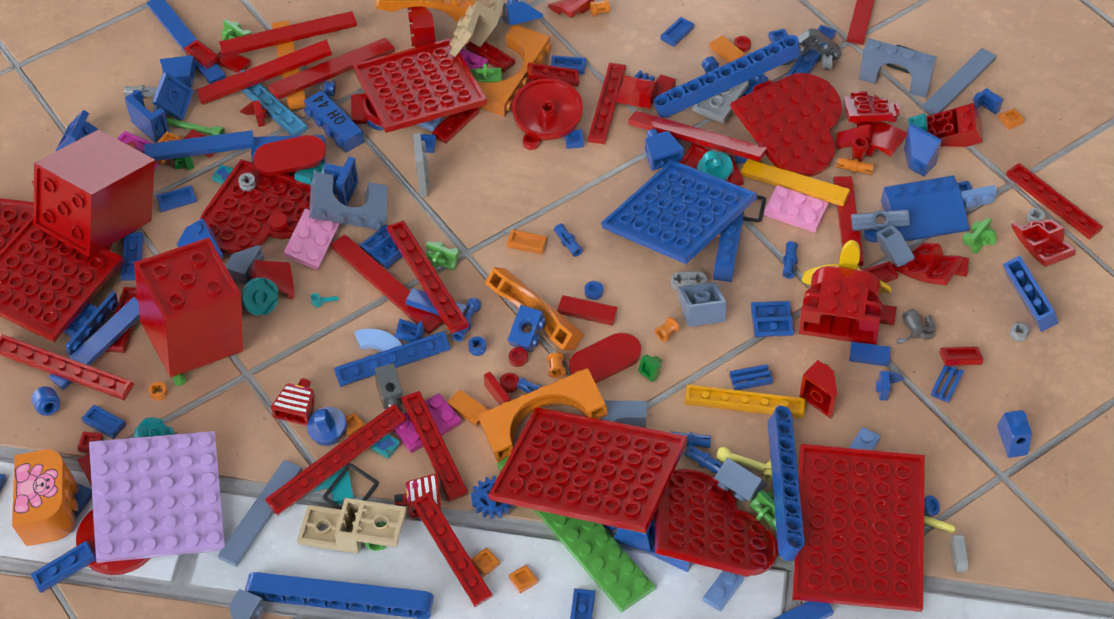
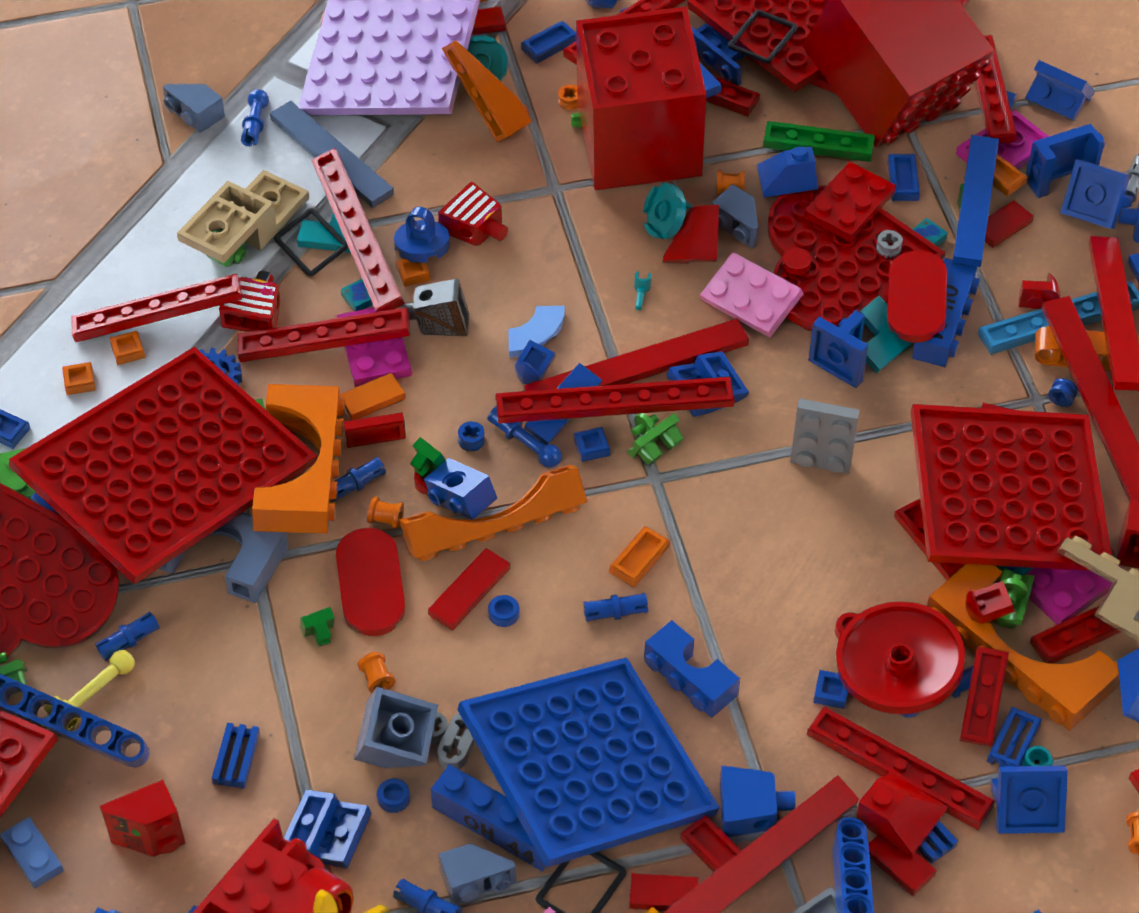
camera: 110 degrees right, 0 degrees up
red tile [77,431,104,453] -> none
blue tile [120,232,144,281] -> none
bright green piece [166,117,225,136] -> none
blue beam [245,572,434,619] -> none
blue brick [304,90,364,153] -> none
sand blue arch [309,172,387,230] -> none
blue tile [334,331,451,387] -> none
blue tile [420,134,436,153] -> none
red tile [500,373,519,393] -> none
blue pin [671,431,711,448] -> none
light orange tile [684,384,805,418] -> none
teal tile [697,151,734,181] -> none
sand blue slope [714,457,768,503] -> none
none -> blue pin [241,89,269,147]
none -> blue tile [377,778,410,813]
none -> green tile [410,437,446,478]
none -> sand blue slope [439,843,516,903]
none -> orange slope [441,40,532,142]
none -> blue tile [574,427,610,462]
none -> blue arch [644,620,740,718]
none -> black piece [728,10,798,64]
none -> green plate [763,121,875,162]
none -> red plate [804,161,896,243]
none -> red plate [965,581,1015,624]
none -> blue bracket [991,766,1068,834]
none -> teal plate [1021,746,1053,766]

